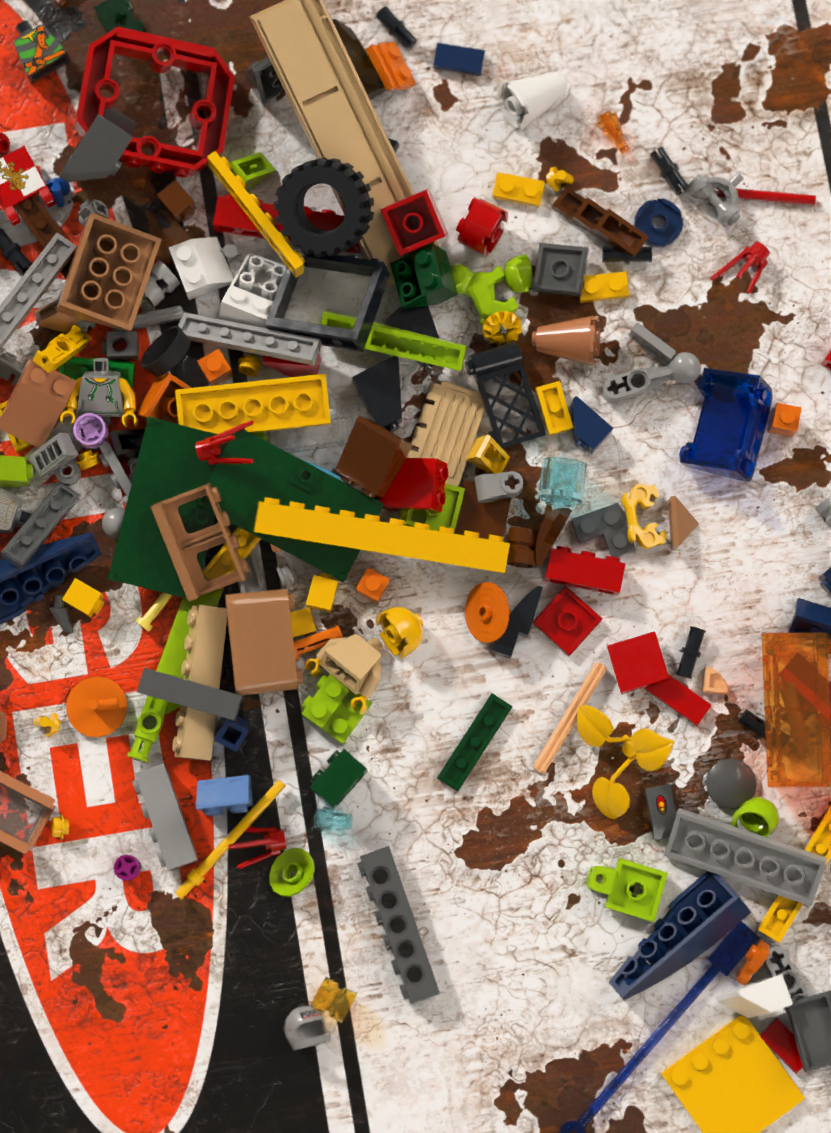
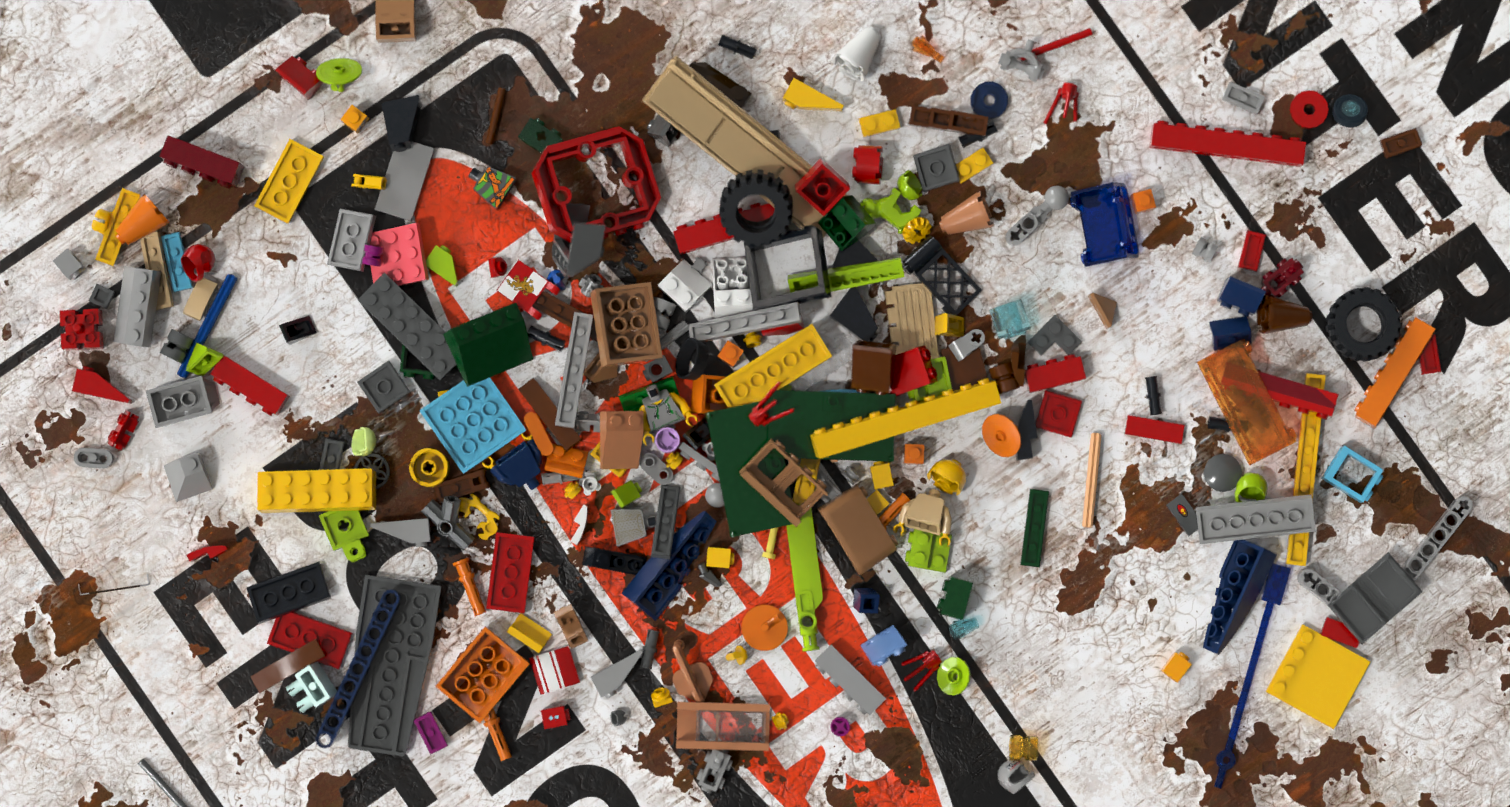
camera: 25 degrees left, 5 degrees up
light grey slope [29,433,78,478] -> none
yellow piece [33,325,91,373] -> none
dark grey tile [137,668,243,721] -> none
reddish brown brick [157,180,197,224] -> none
tan brick [172,605,227,761] -> none
yellow bar [175,779,286,900] -> none
yellow plate [207,151,305,278] -> none
lime slope [230,152,276,193] -> none
dark grey brick [357,846,440,1004] -> none
orange plate [365,42,416,92] -> none
dark blue tile [433,43,485,76] -> none
yellow plate [535,381,573,436] -> none
yellow plate [547,167,574,192] -> none
dark blue slope [571,396,613,455] -> none
yellow plant [577,705,674,820] -> none
lime plate [586,858,668,922] -> none
red tile [607,631,670,695] -> none
yellow helmet [621,484,666,550] -> none
light grey tile [629,323,676,364] -> none
black pin [650,146,690,195] -> none
light nougat tile [702,667,729,695] -> none
white slope [716,974,793,1021] -> none
orange plate [736,940,770,986] -> none
none -> yellow slope [782,78,844,111]
none -> light orange brick [1160,652,1192,683]

